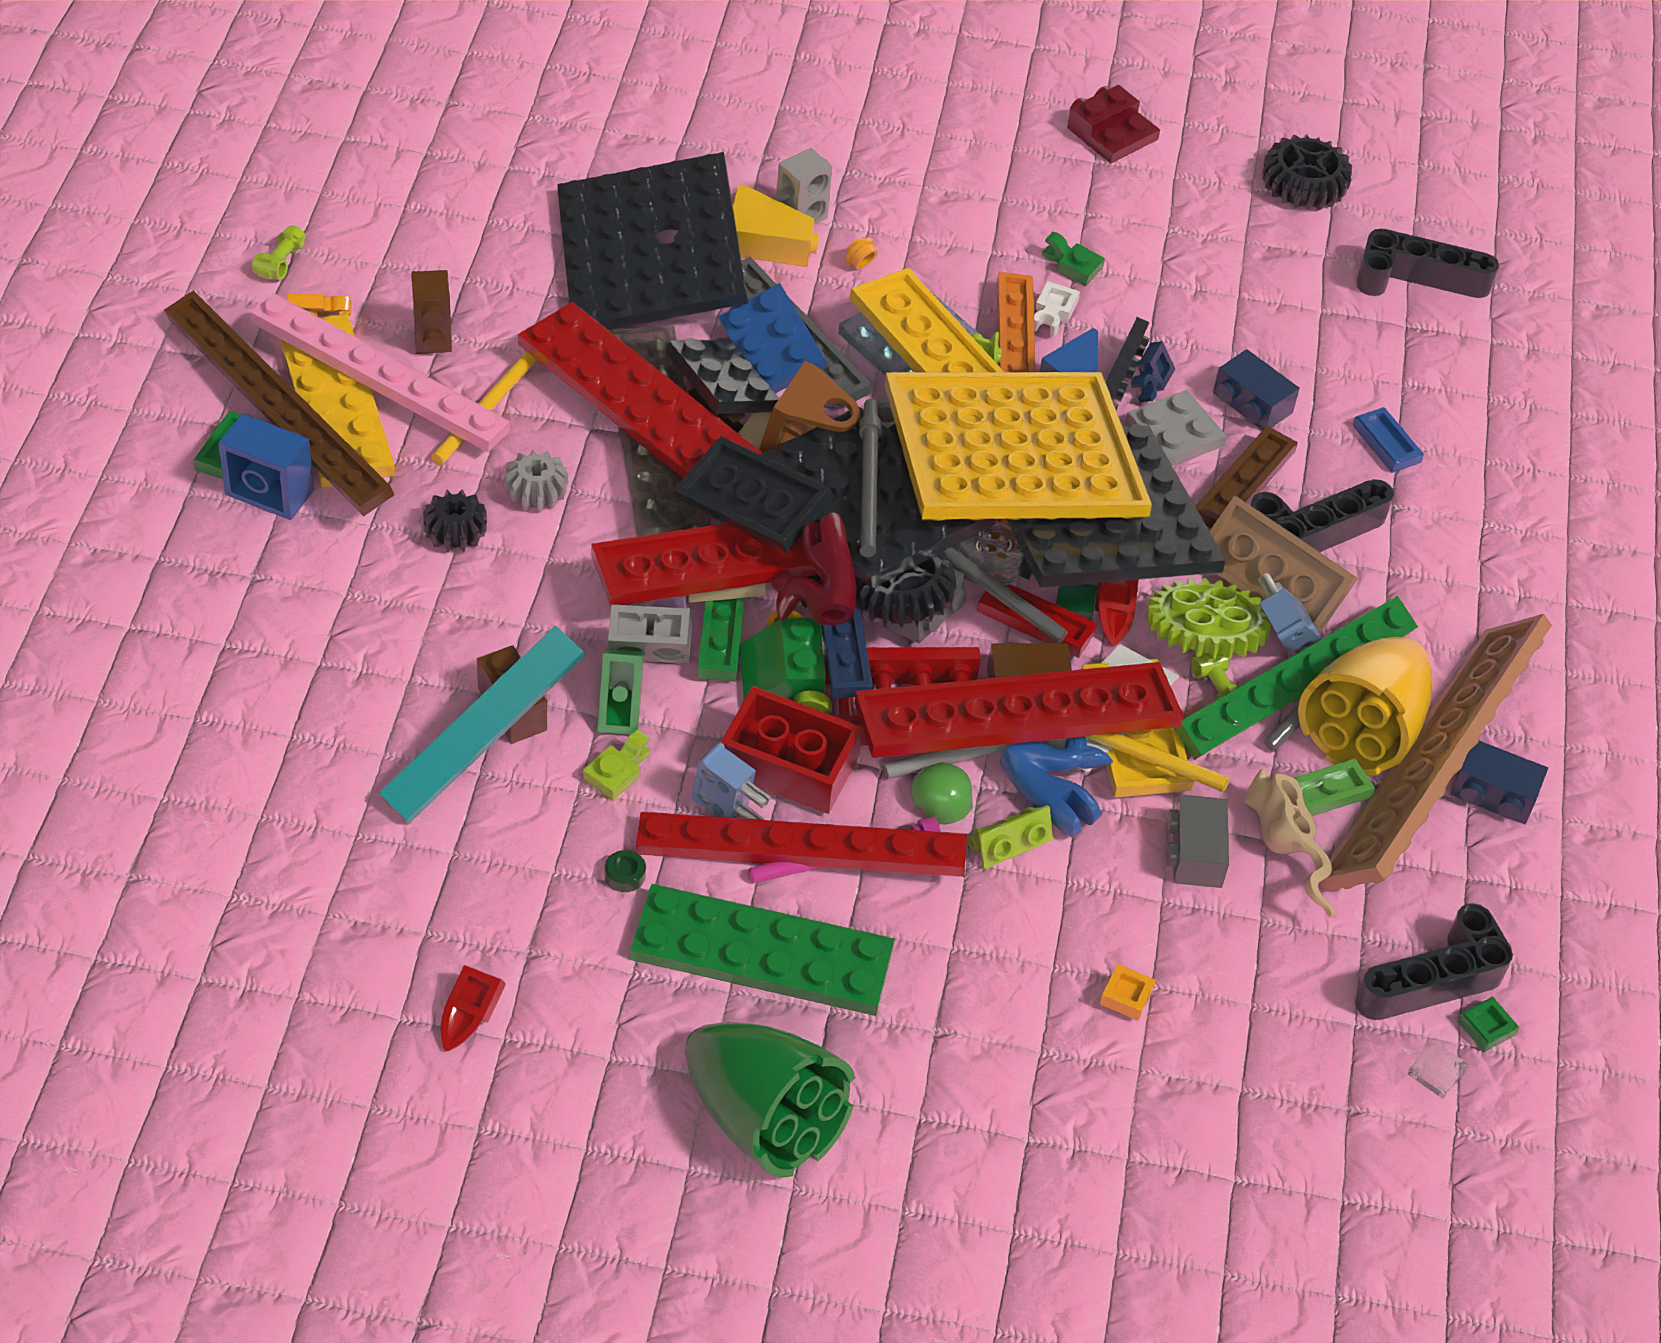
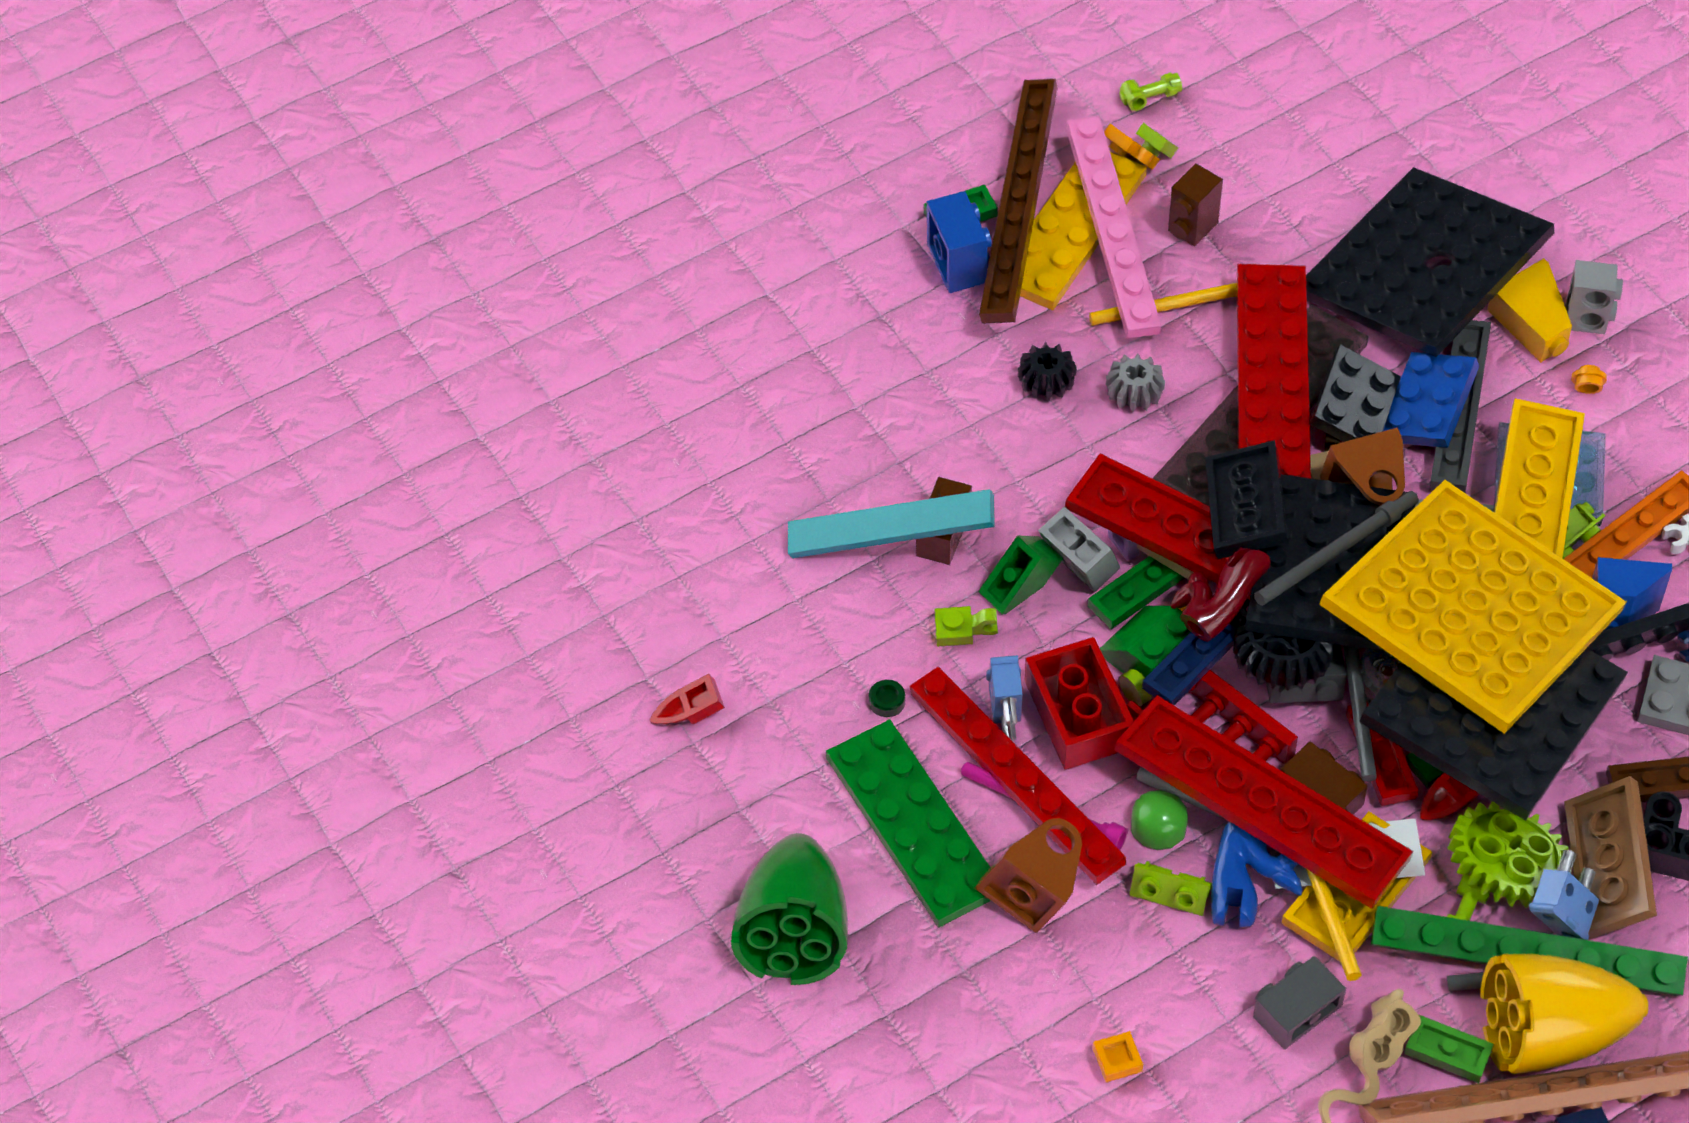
camera: 55 degrees right, 5 degrees up
none -> dark orange hose [975,818,1082,933]
none -> lime plate [1136,123,1179,158]

